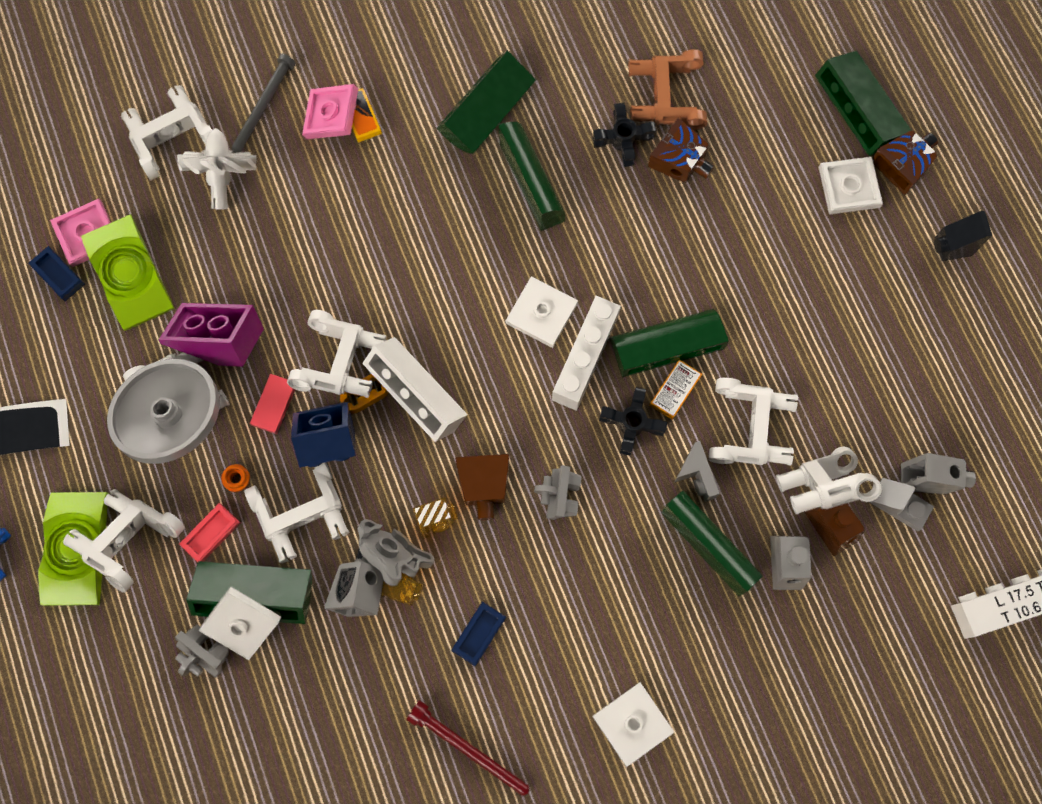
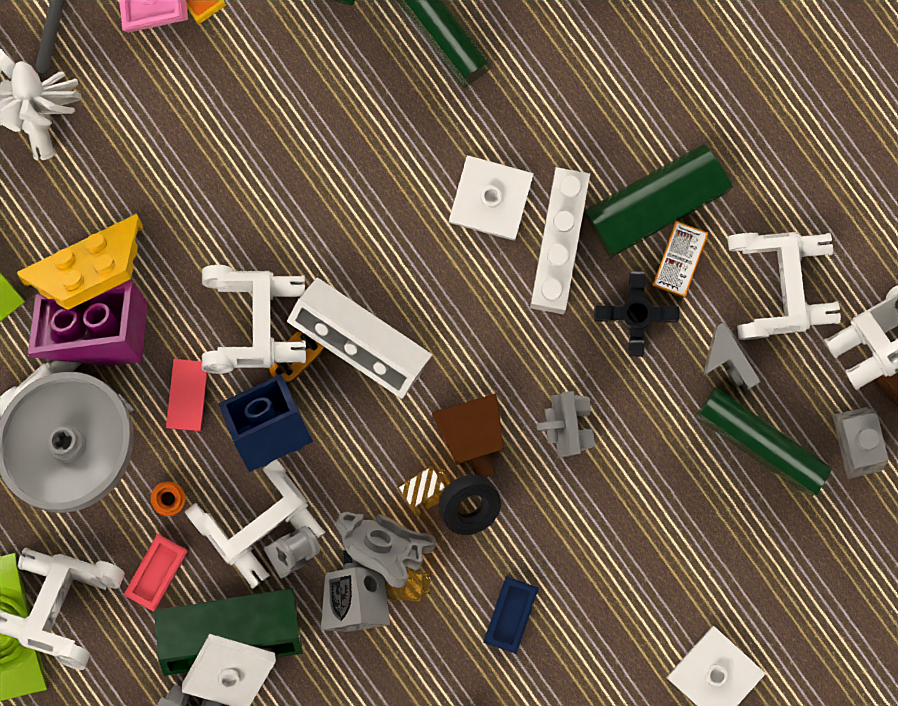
camera: 15 degrees left, 10 degrees up
none -> yellow wing [17,214,143,310]
none -> light grey piece [263,526,320,579]
none -> black tyre [438,475,501,535]

